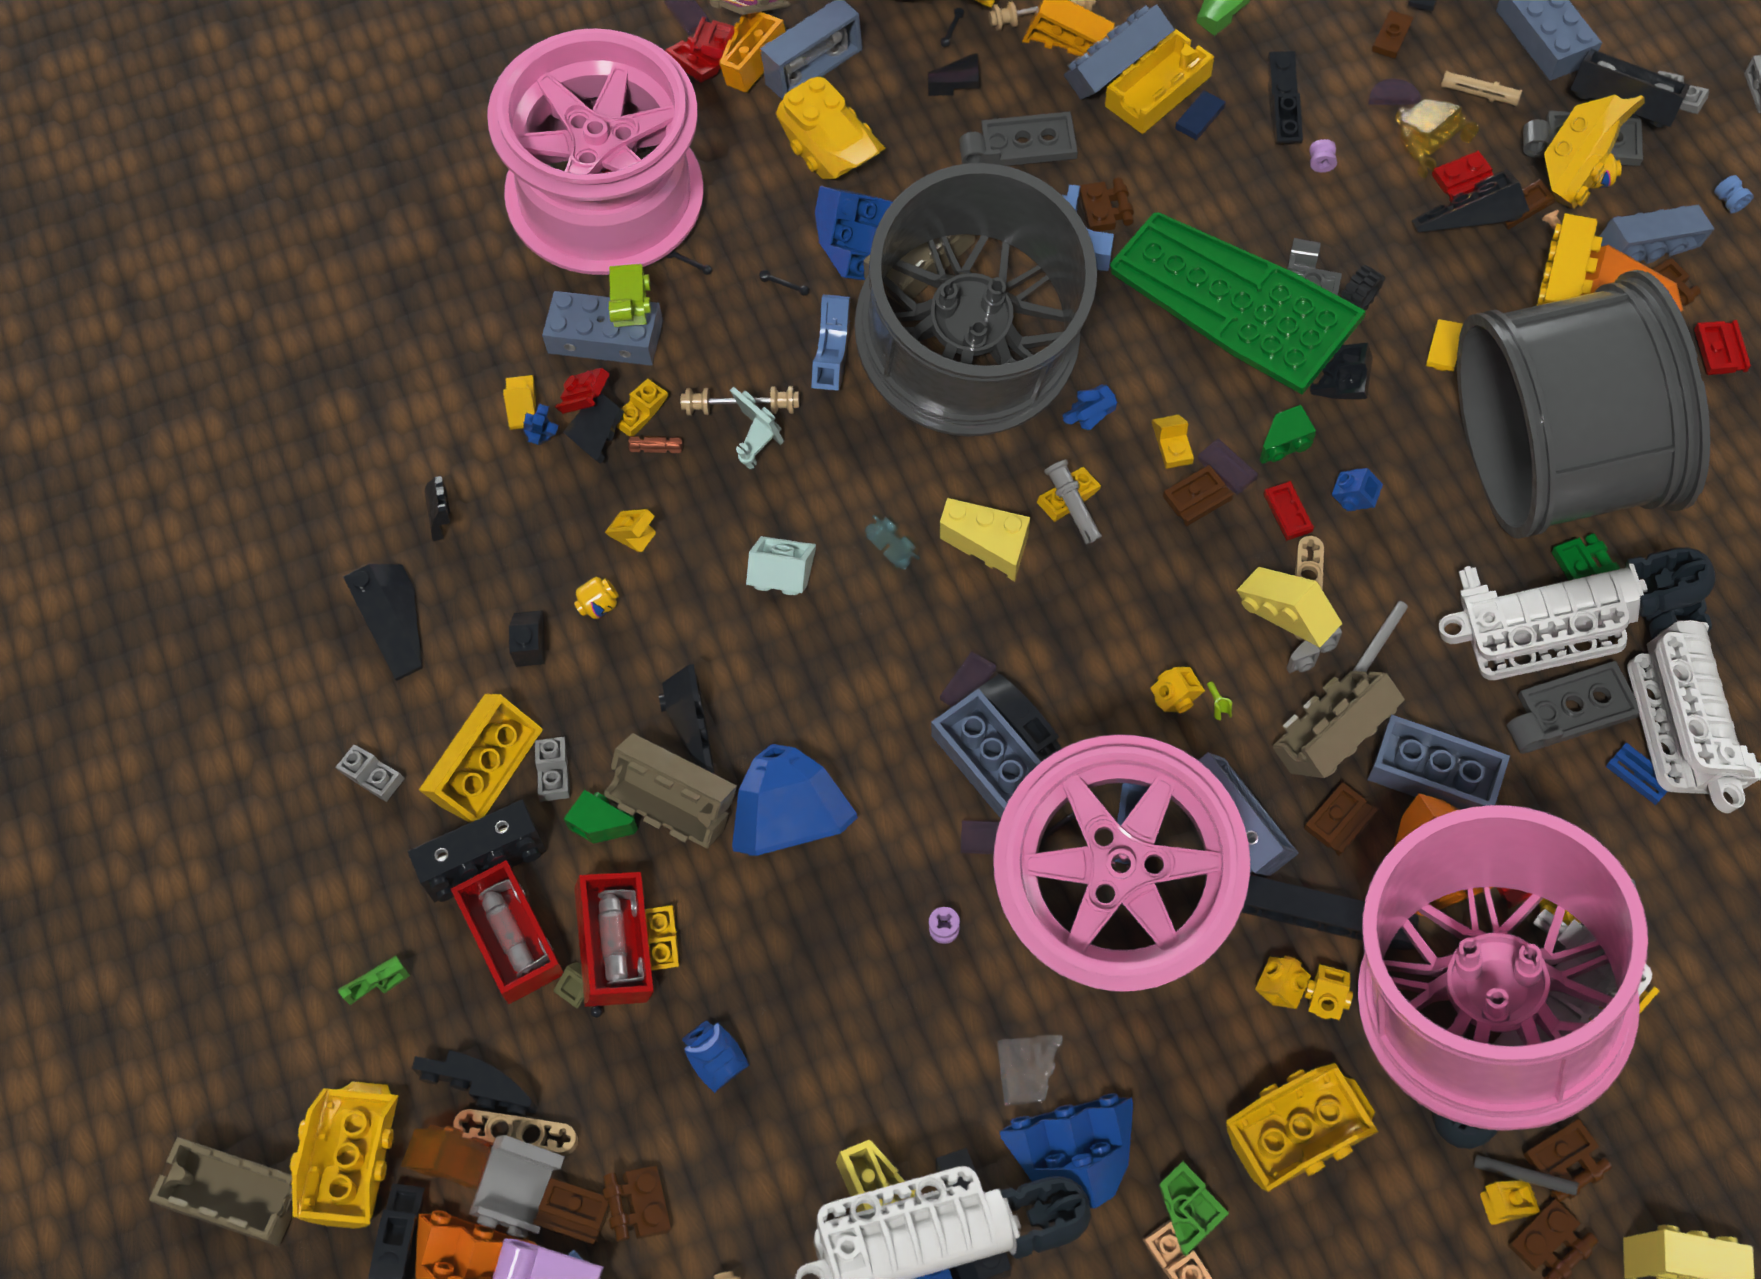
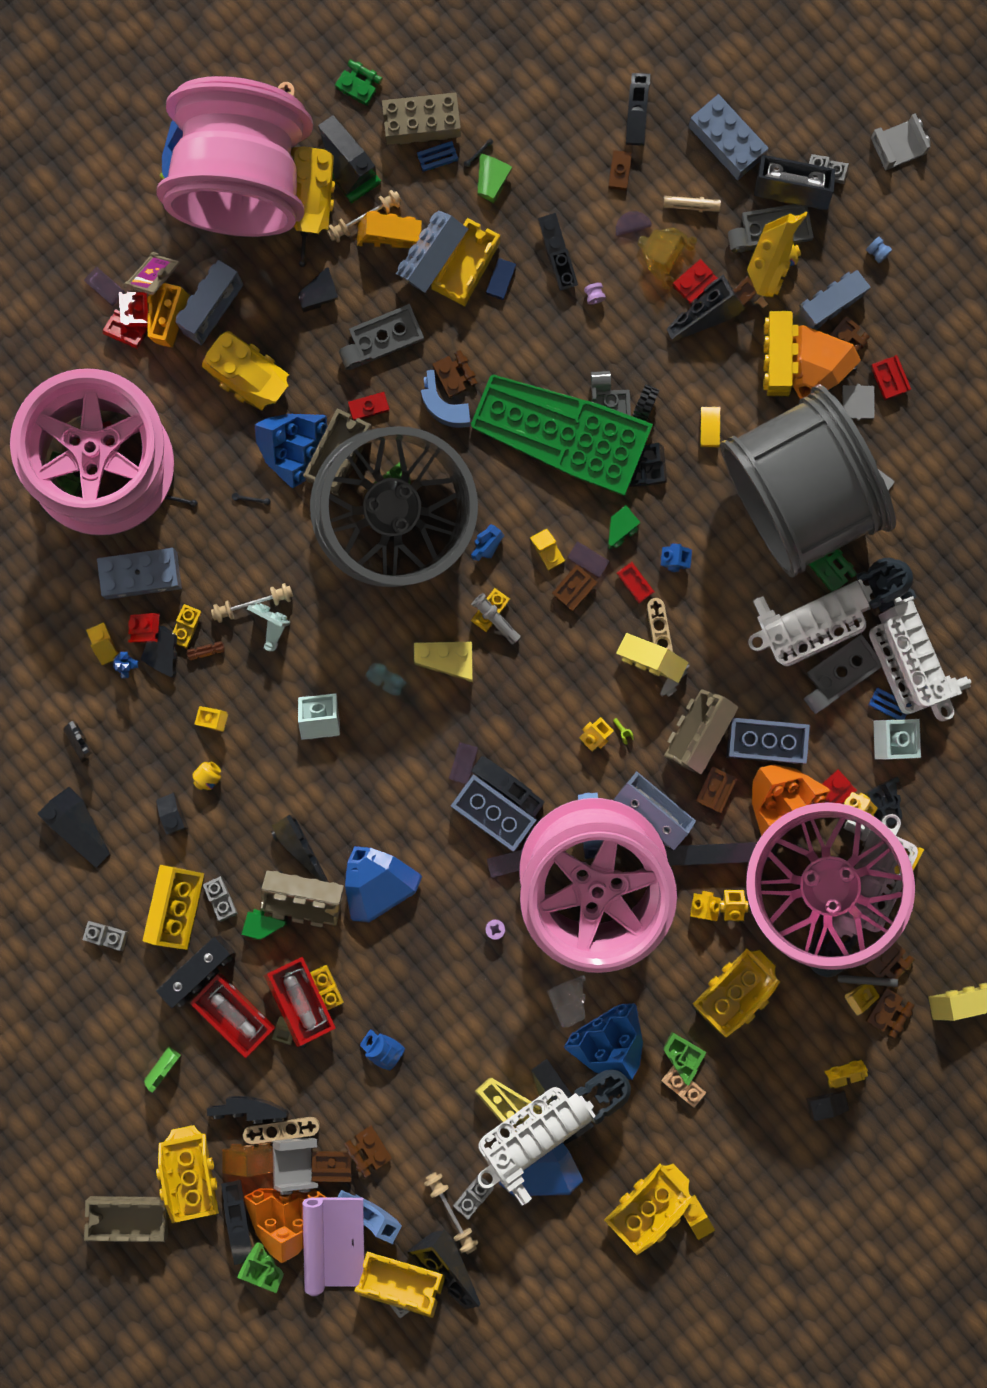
camera: 20 degrees left, 20 degrees up
lime hinge [609,264,651,327] -> none
medium blue arch [811,294,850,391] -> none
light grey bar [1353,601,1408,672] -> none
none -> light aqua slope [874,719,921,759]

